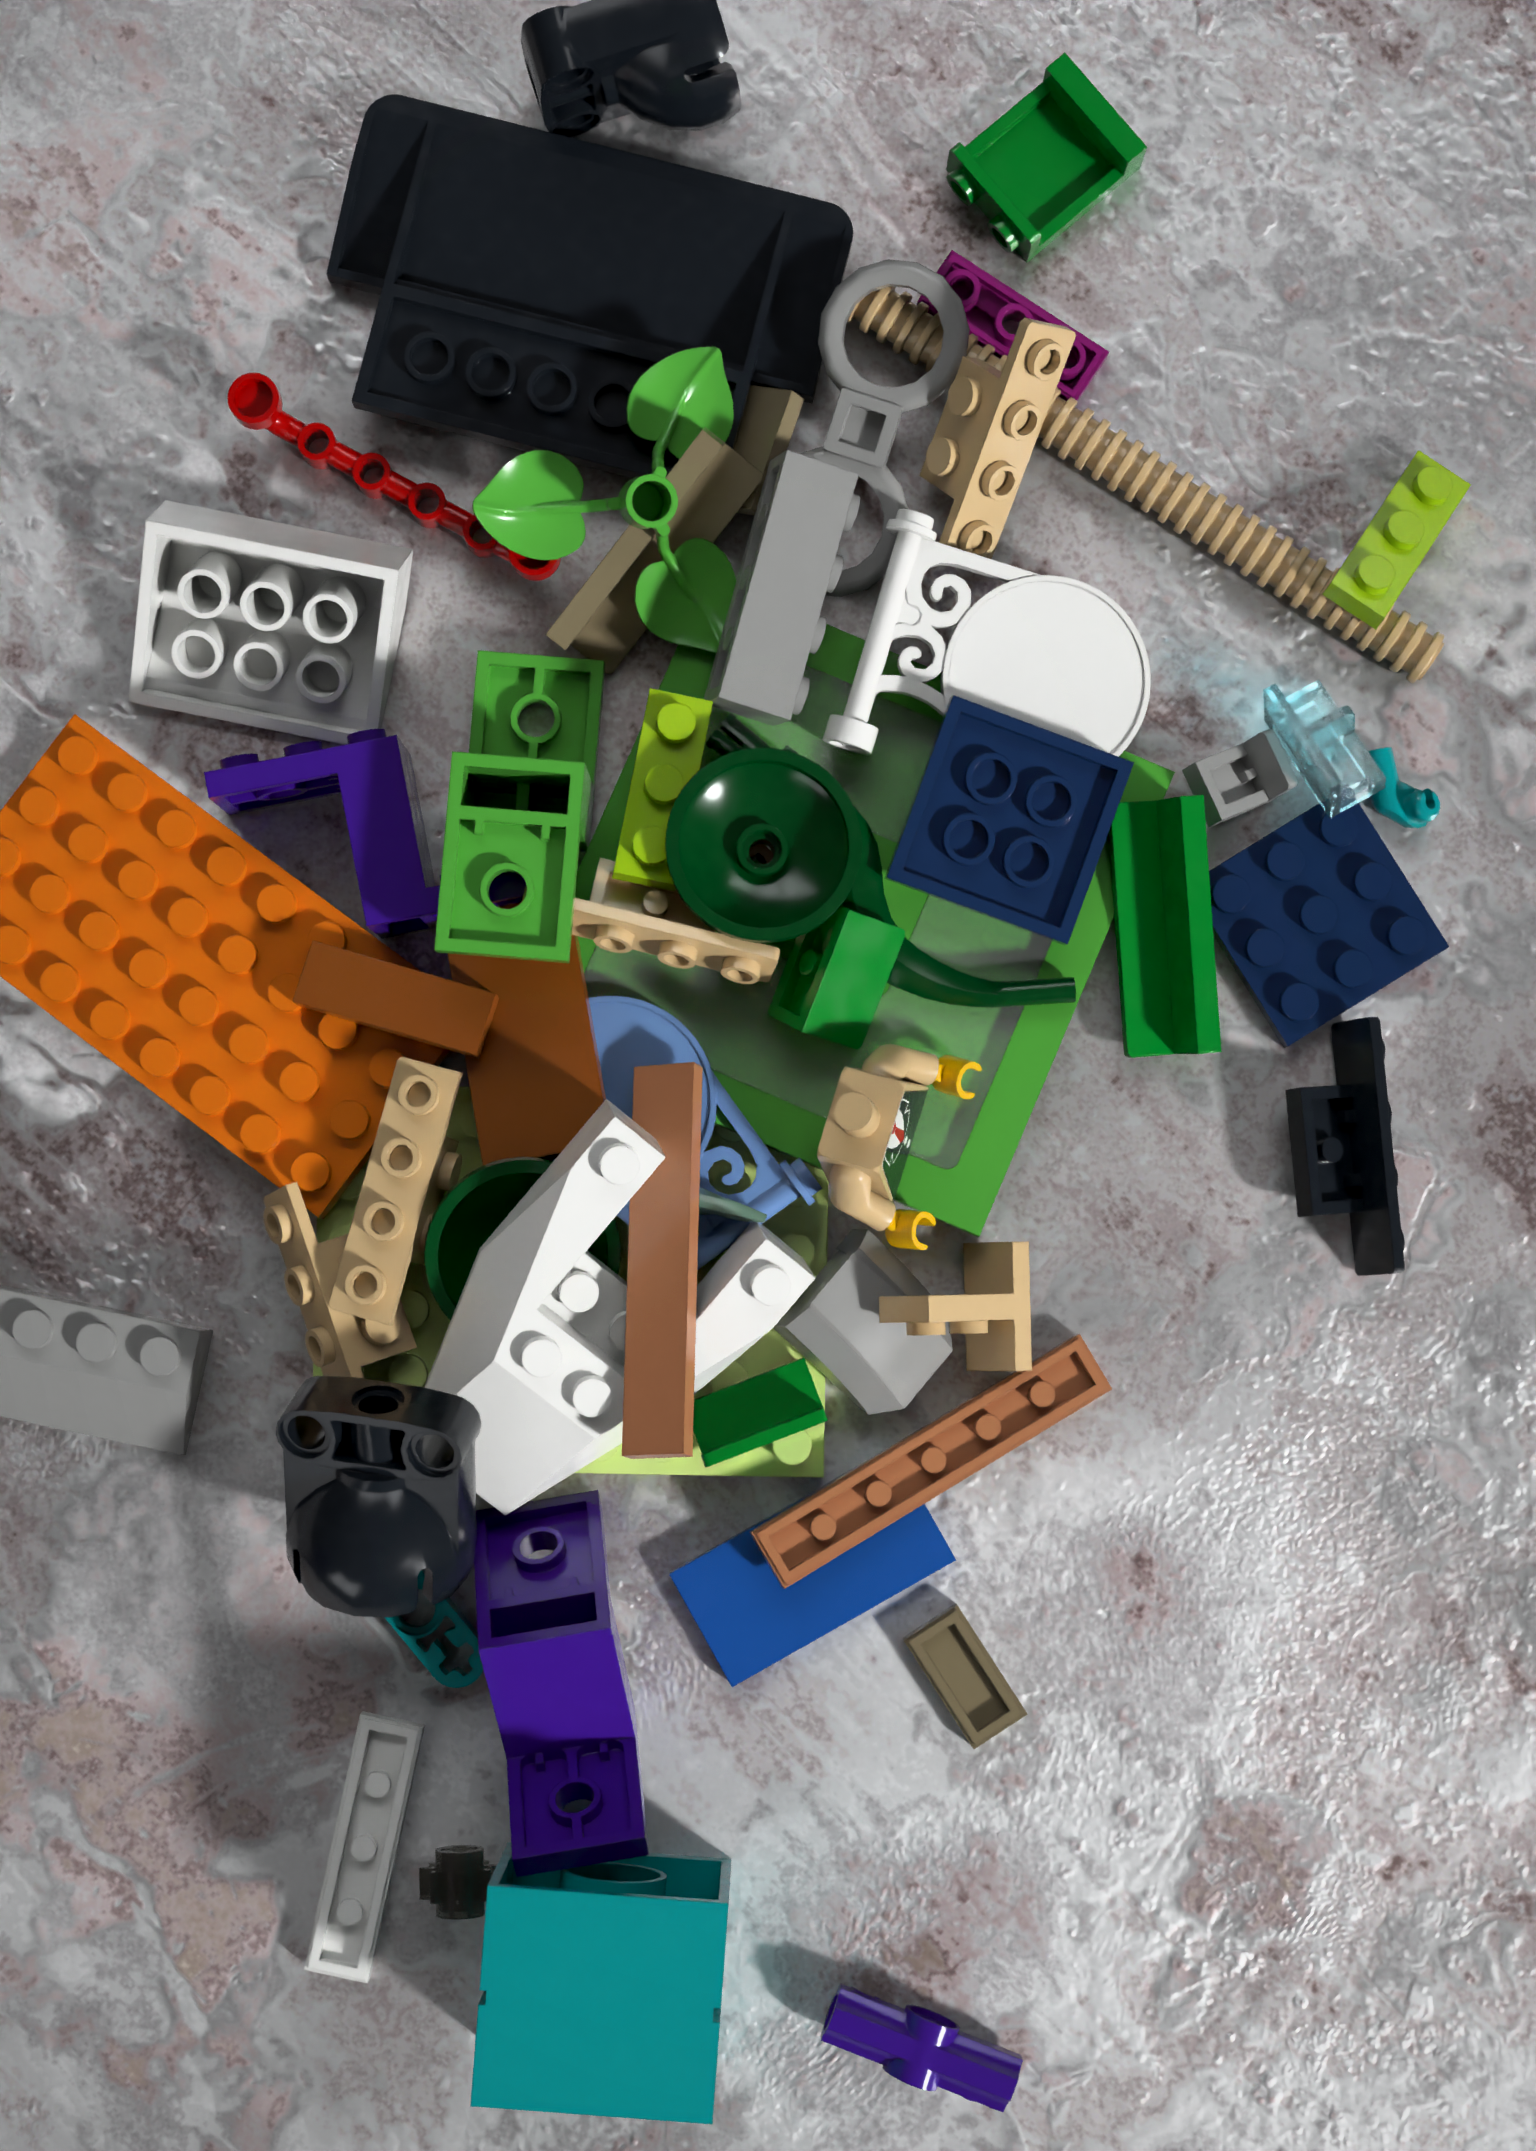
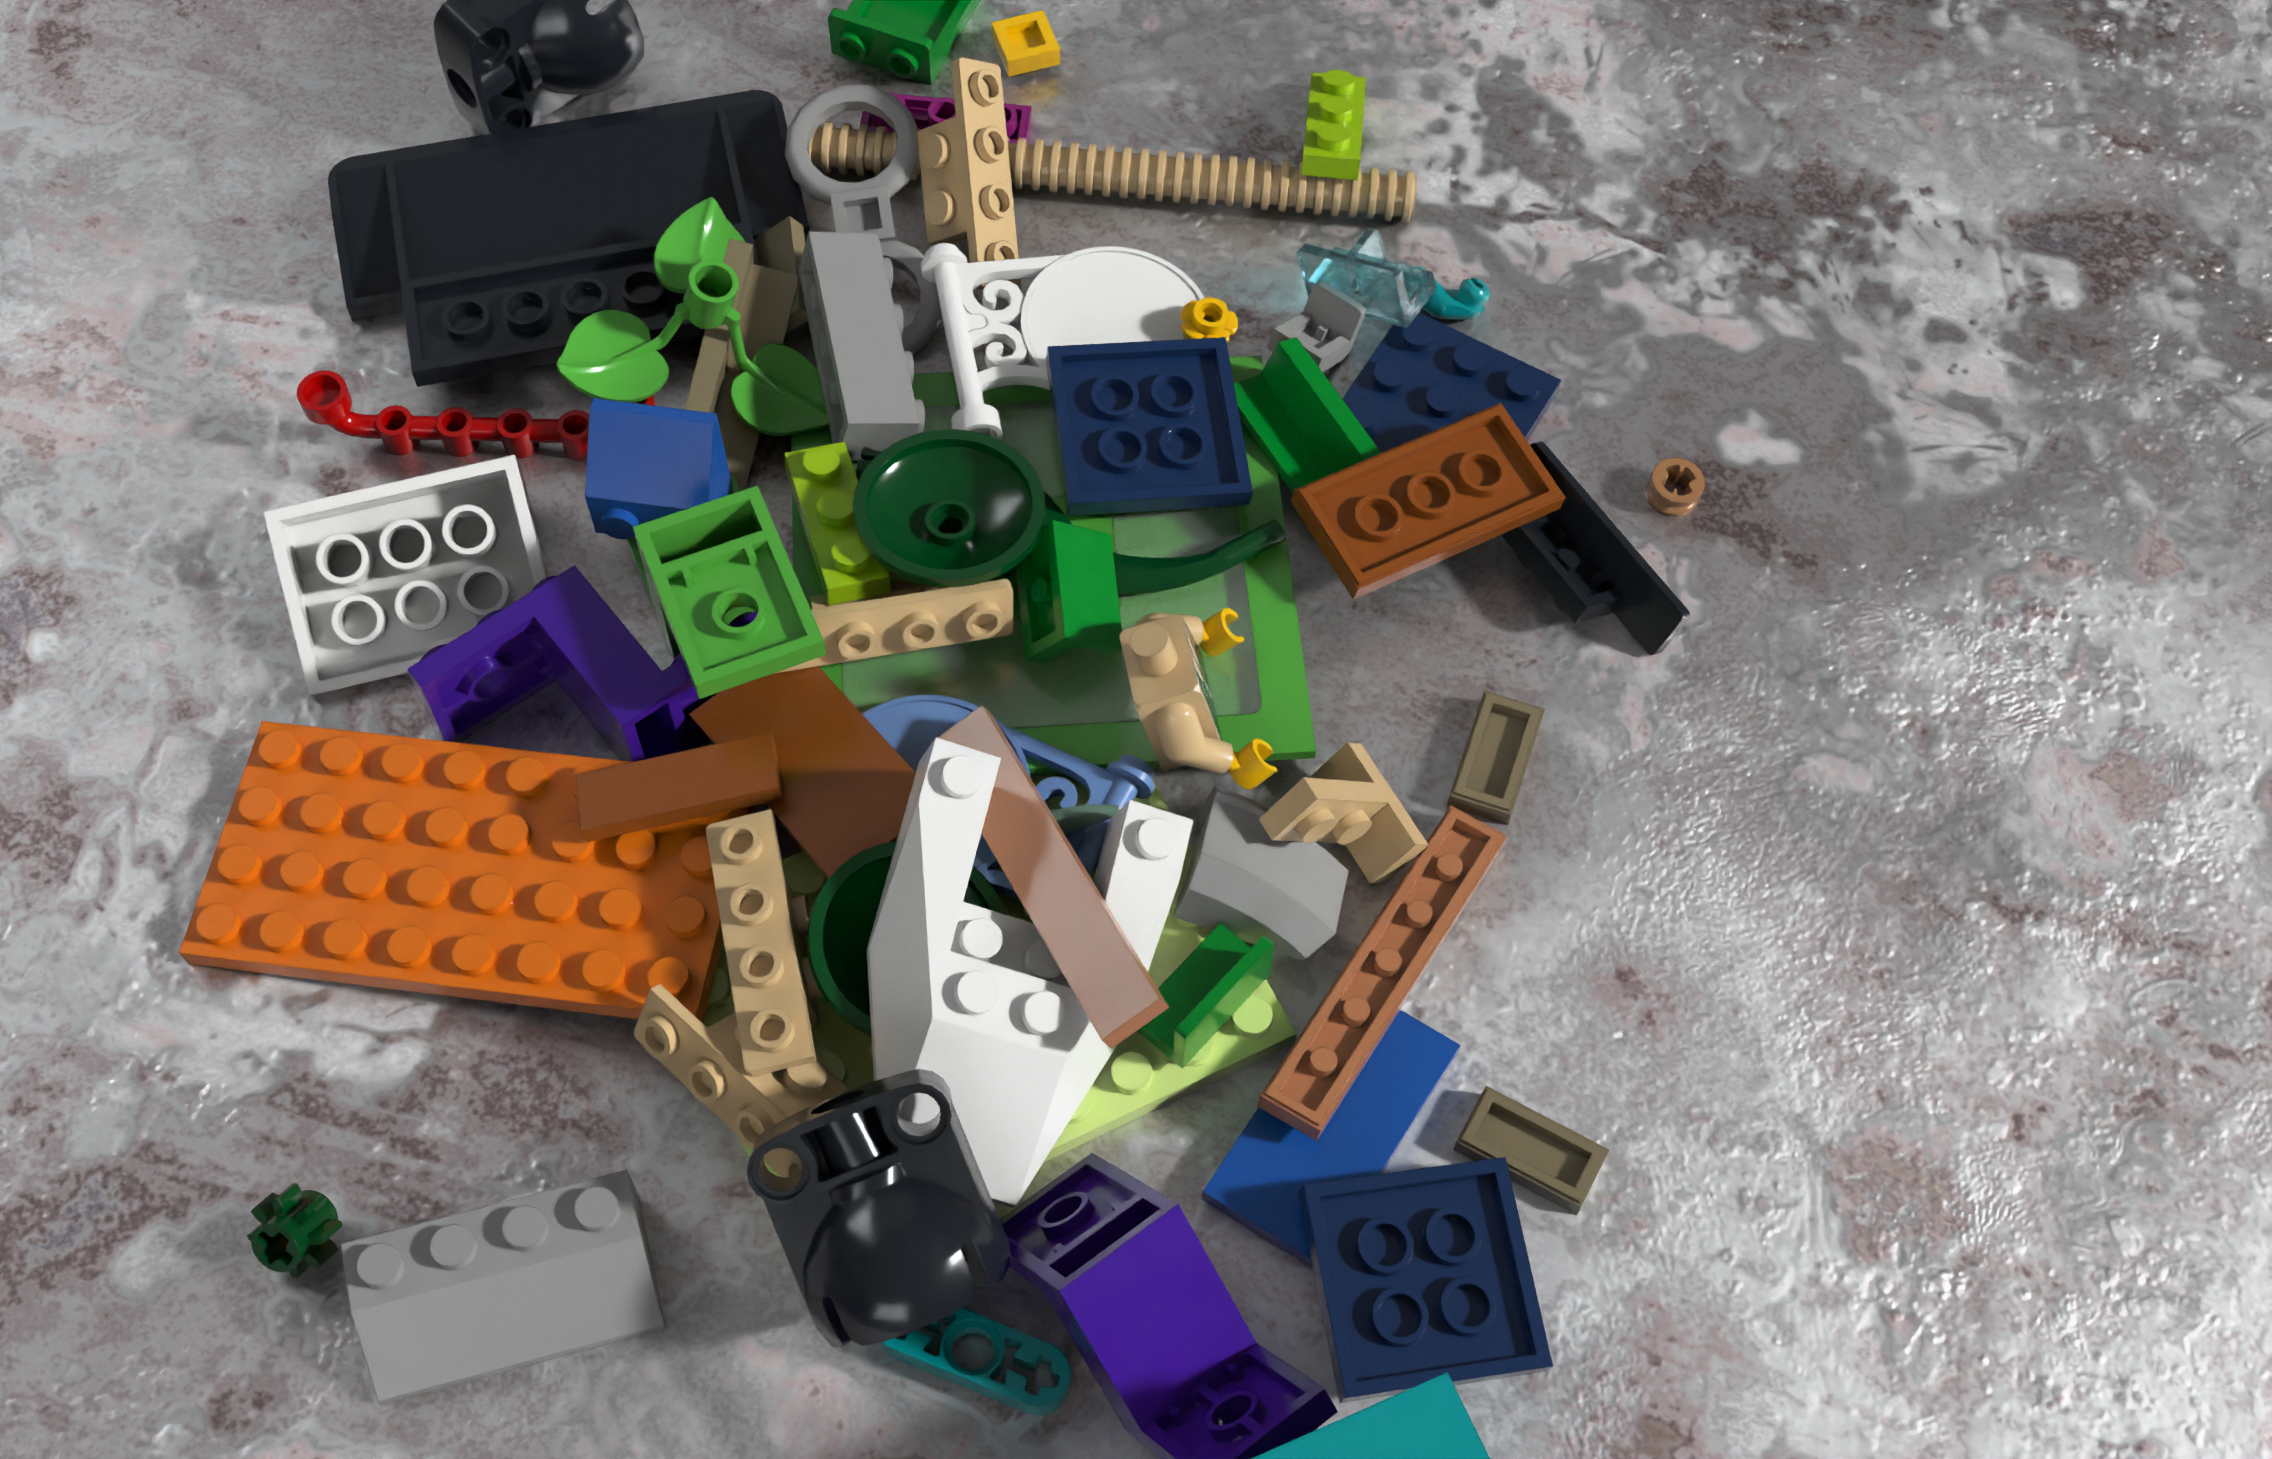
camera: 30 degrees left, 25 degrees down
none -> blue slope [585,398,733,540]
none -> yellow plate [991,10,1060,77]
none -> yellow plate [1180,297,1238,342]
none -> dark orange tile [1291,403,1566,600]
none -> dark blue plate [1298,1157,1553,1403]
none -> dark tan tile [1447,690,1545,825]
none -> medium nougat bush [1645,457,1705,517]

